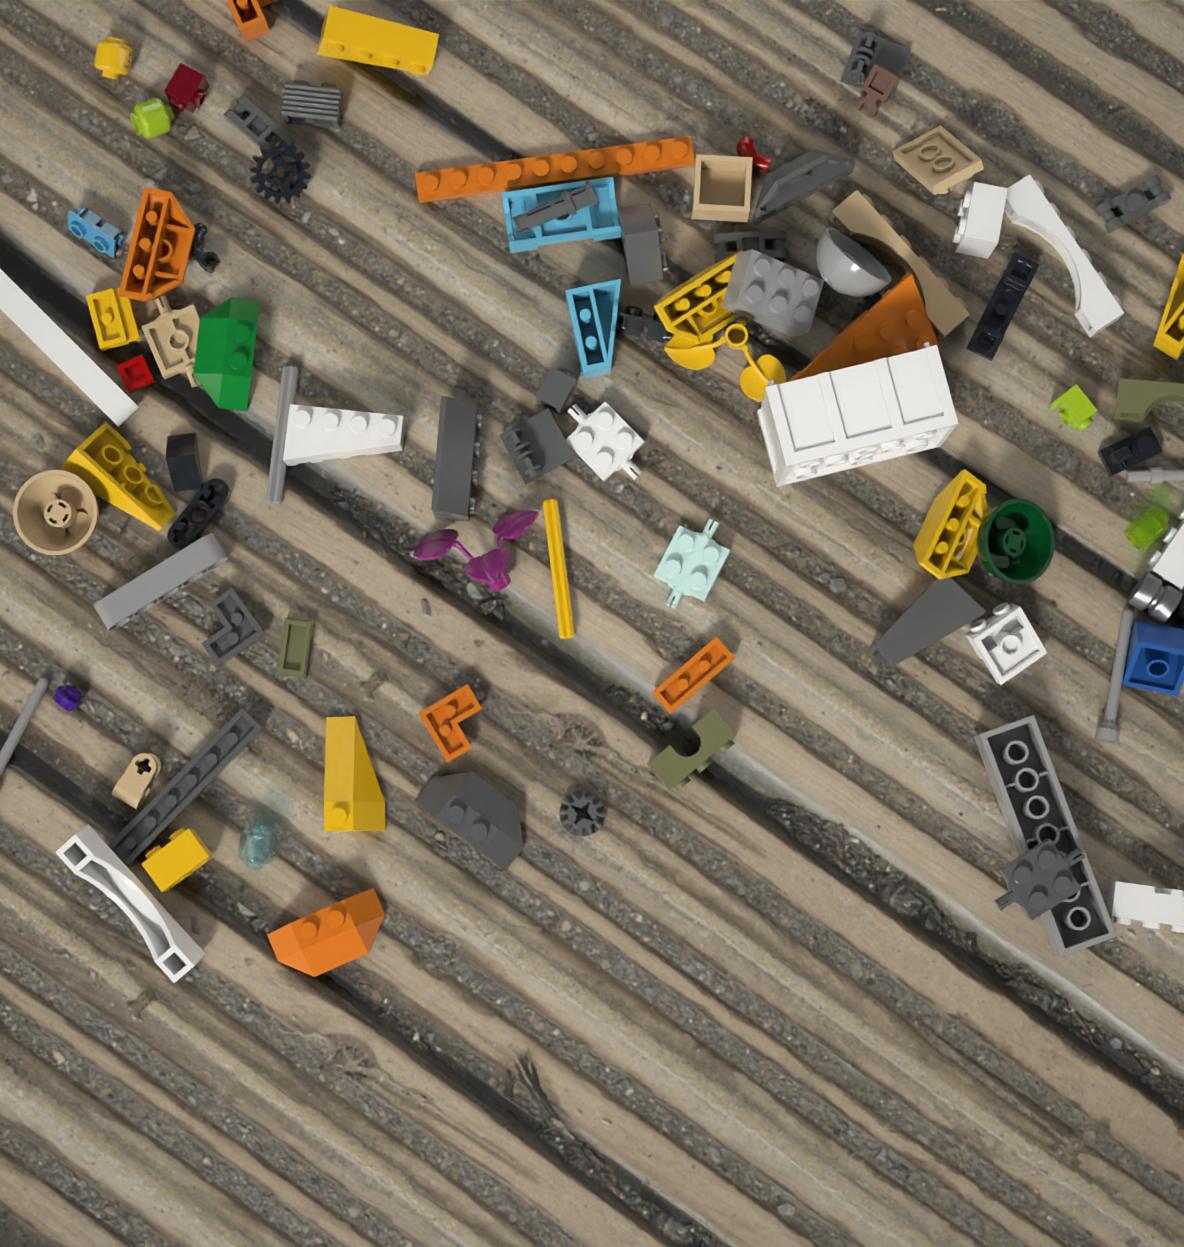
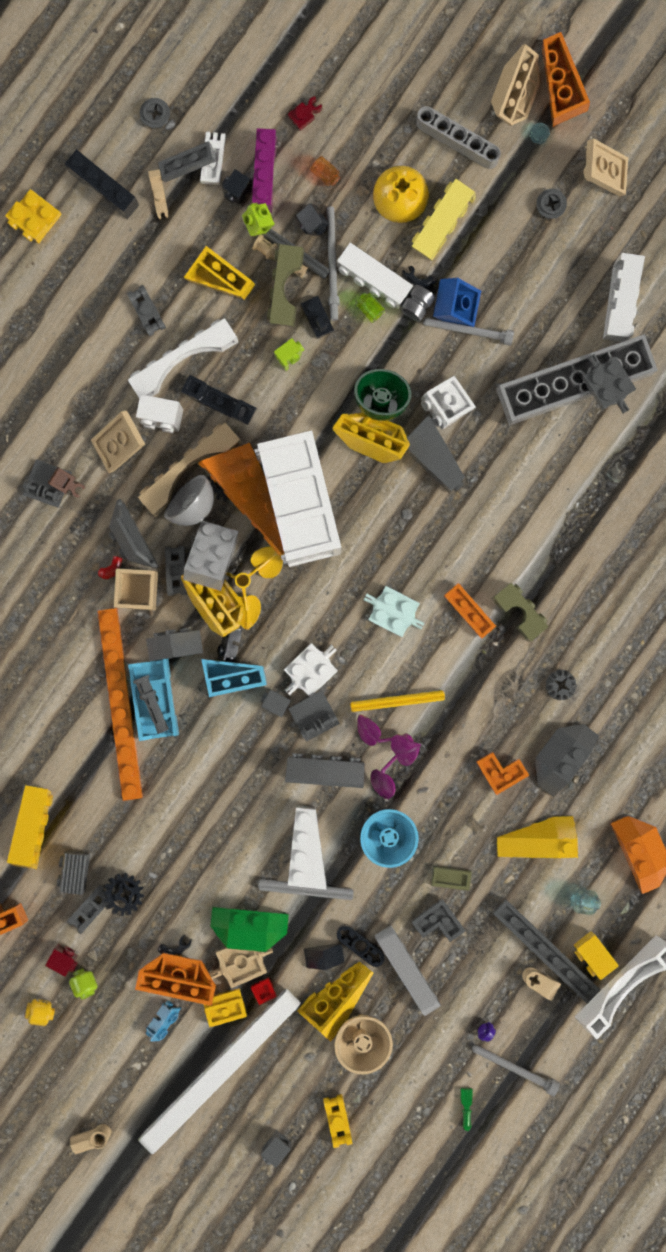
camera: 90 degrees left, 5 degrees up
none -> medium azure piece [360,809,419,868]

